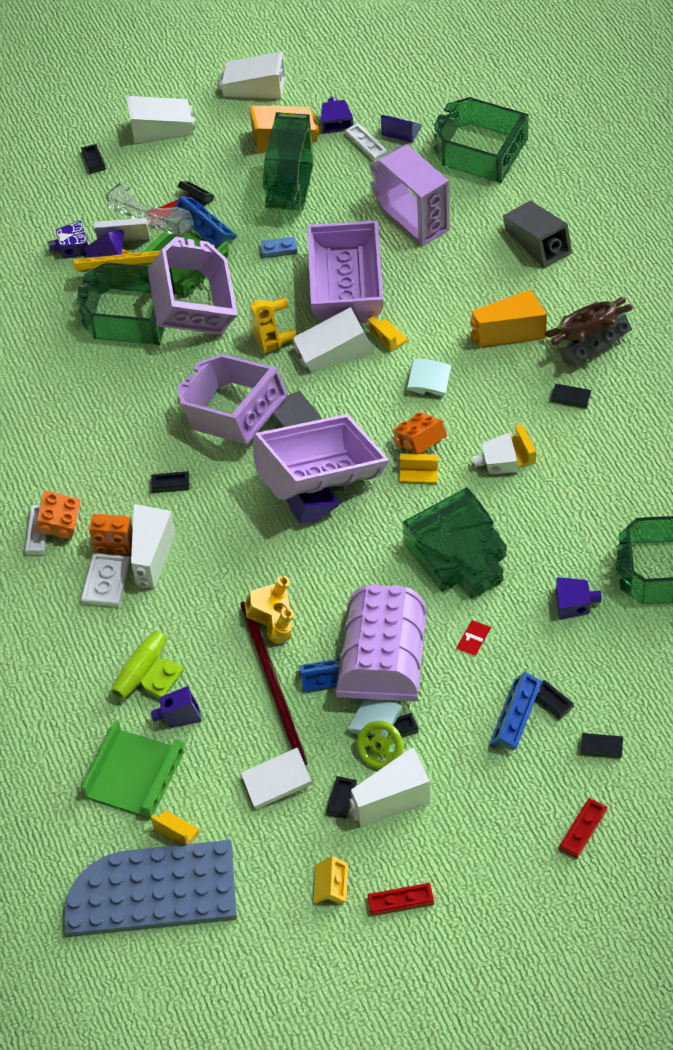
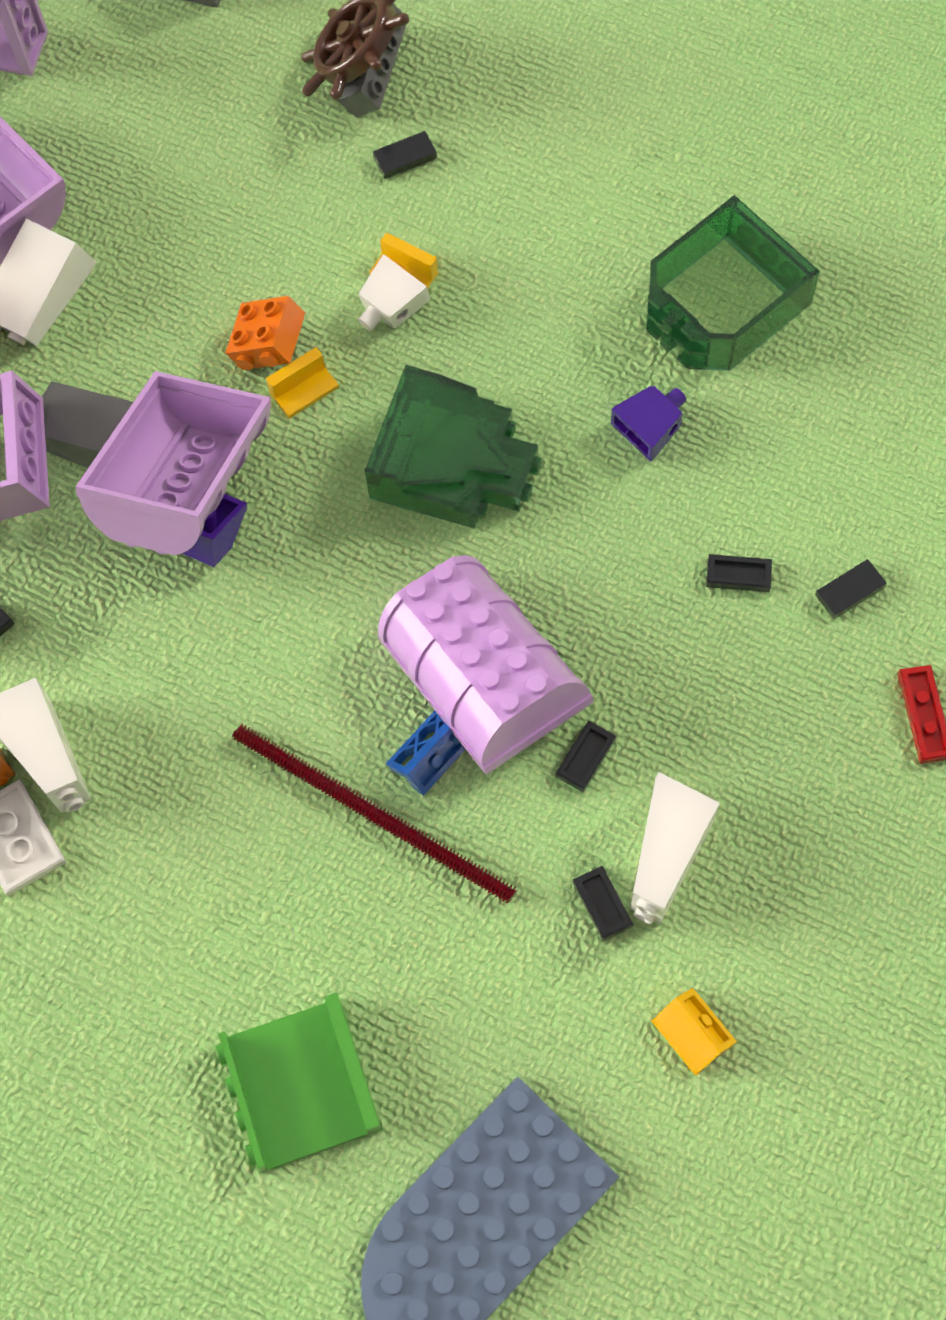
camera: 40 degrees left, 15 degrees up
lime plate [111,631,184,700] -> none
dark purple torso [151,686,202,728] -> none
yellow panel [151,810,200,845] -> none
white tile [241,748,313,810] -> none
yellow piece [245,576,294,644] -> none
light aqua slope [348,699,402,737] -> none
lime plate [357,721,403,770] -> none
red tile [367,883,435,916] -> none
yellow panel [368,316,408,352] -> none
light aqua slope [407,359,451,397] -> none
red sticker [456,620,492,656] -> none
light orange slope [470,289,547,347] -> none
blue fence [489,671,542,750] -> none

